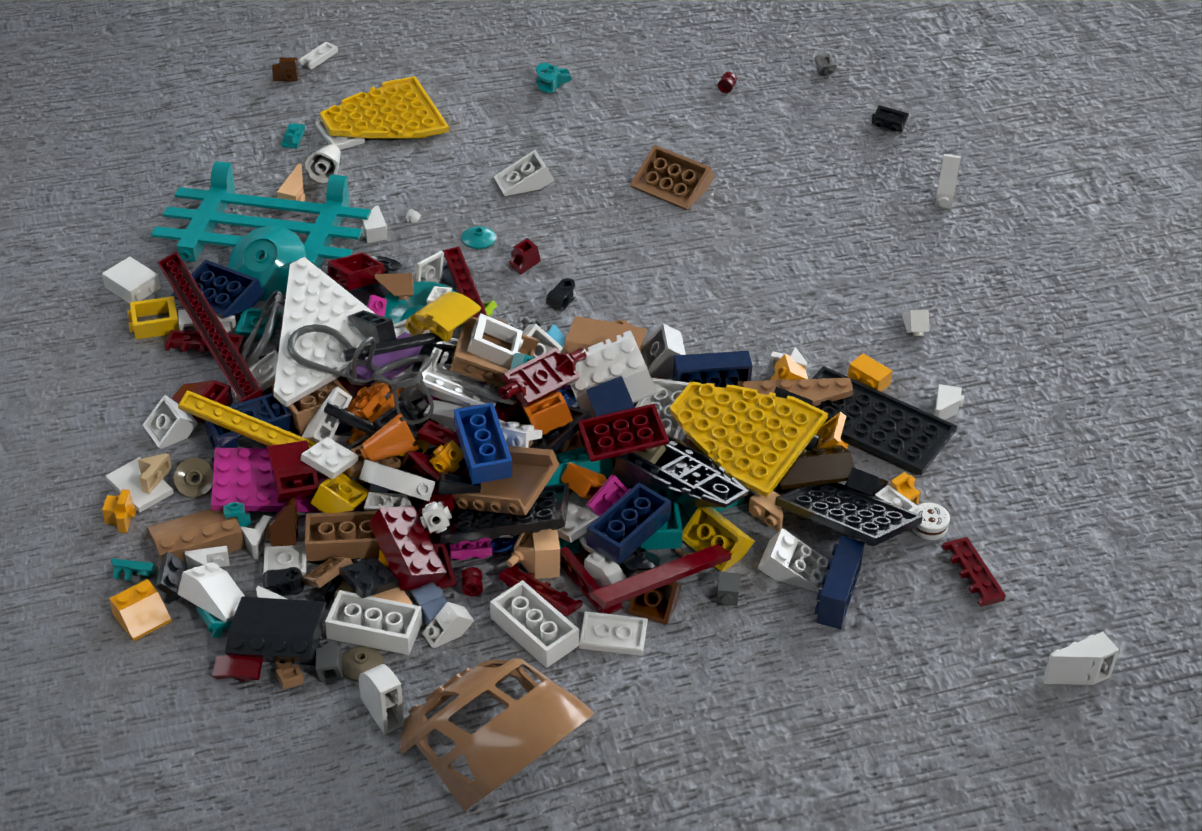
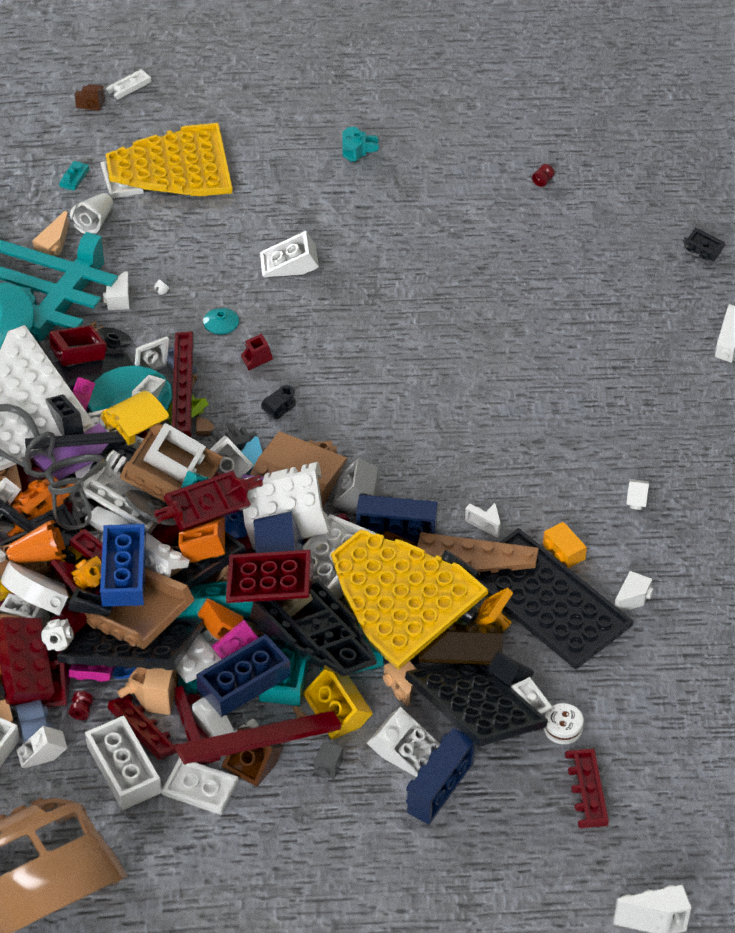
camera: 15 degrees right, 5 degrees up
medium nougat slope [375,273,414,300] -> none
black dish [621,548,660,571] -> none
medium nougat slope [630,145,715,210] -> none
light orange brick [770,354,808,380] -> none
flat silver bracket [814,54,837,75] -> none
light orange brick [890,472,921,506] -> none

